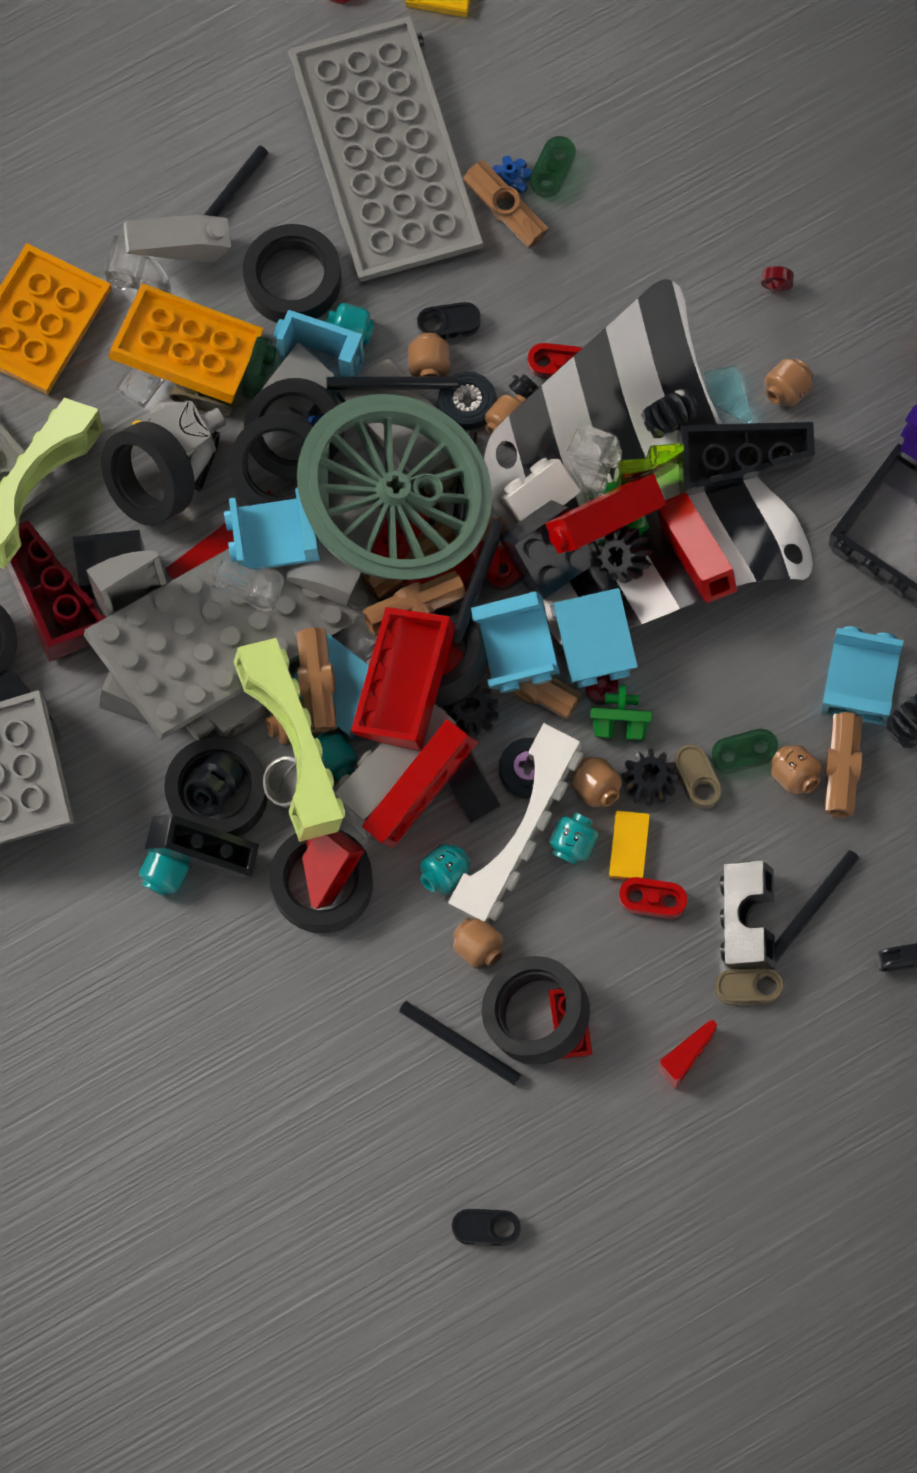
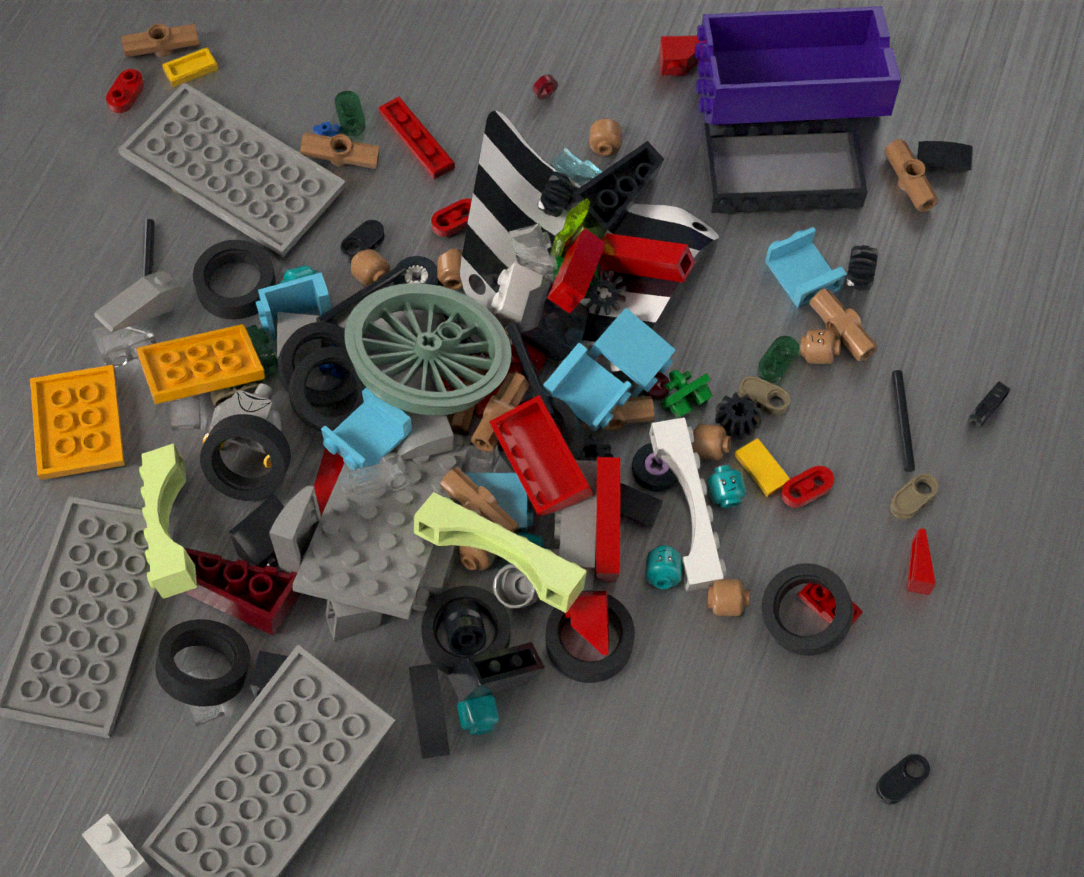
camera: 45 degrees left, 10 degrees down
black bar [399,1001,522,1086] -> none
black plate [508,374,538,399] -> none
arch [720,861,775,969] -> none
none -> red tile [378,96,455,179]
none -> black tyre [409,663,450,759]

